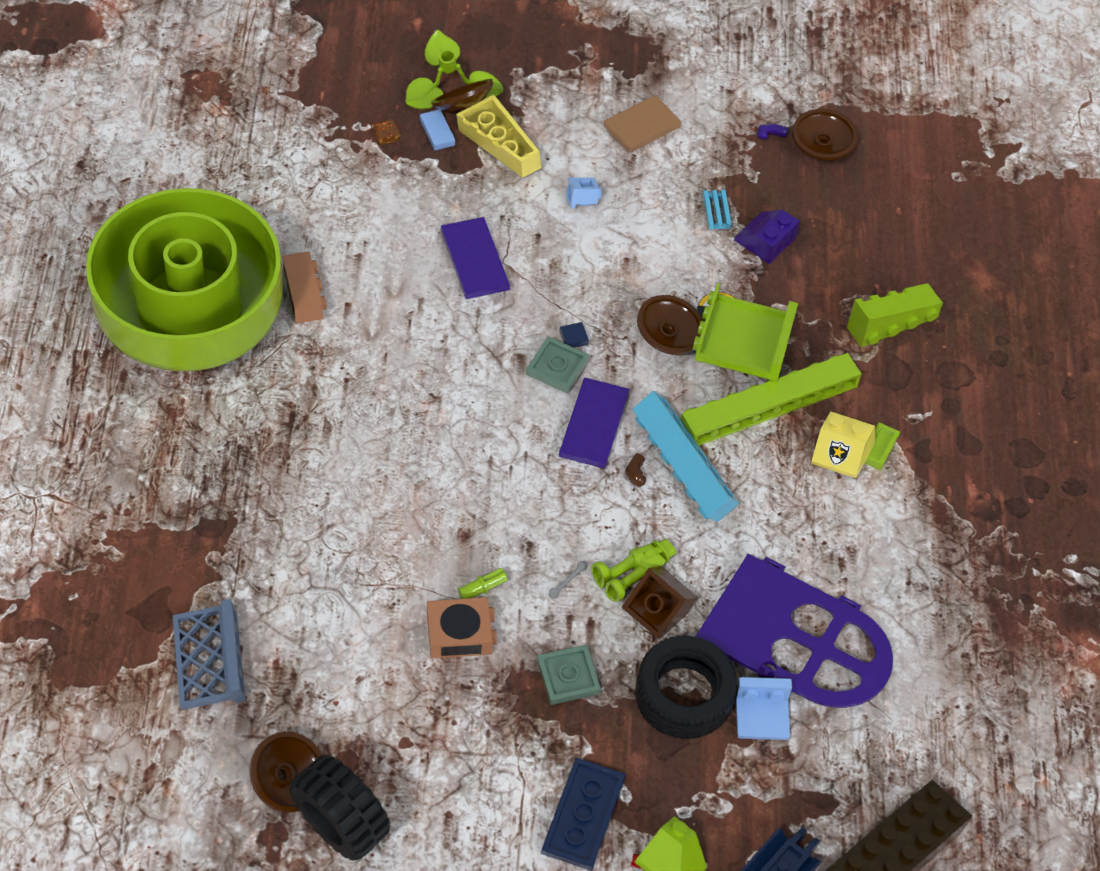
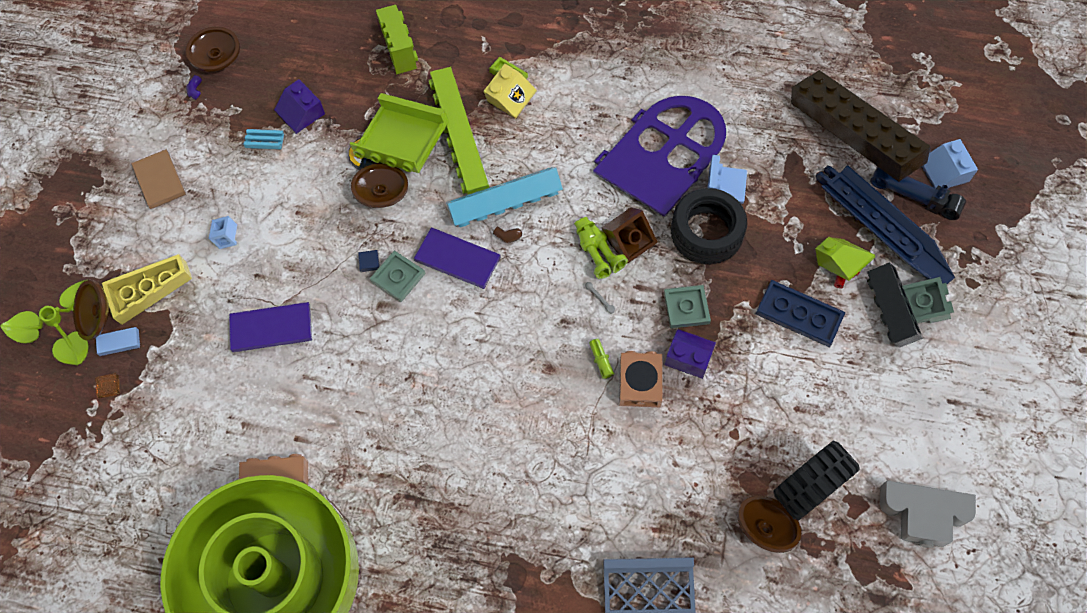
camera: 75 degrees left, 10 degrees up
none -> dark purple slope [664,329,716,379]

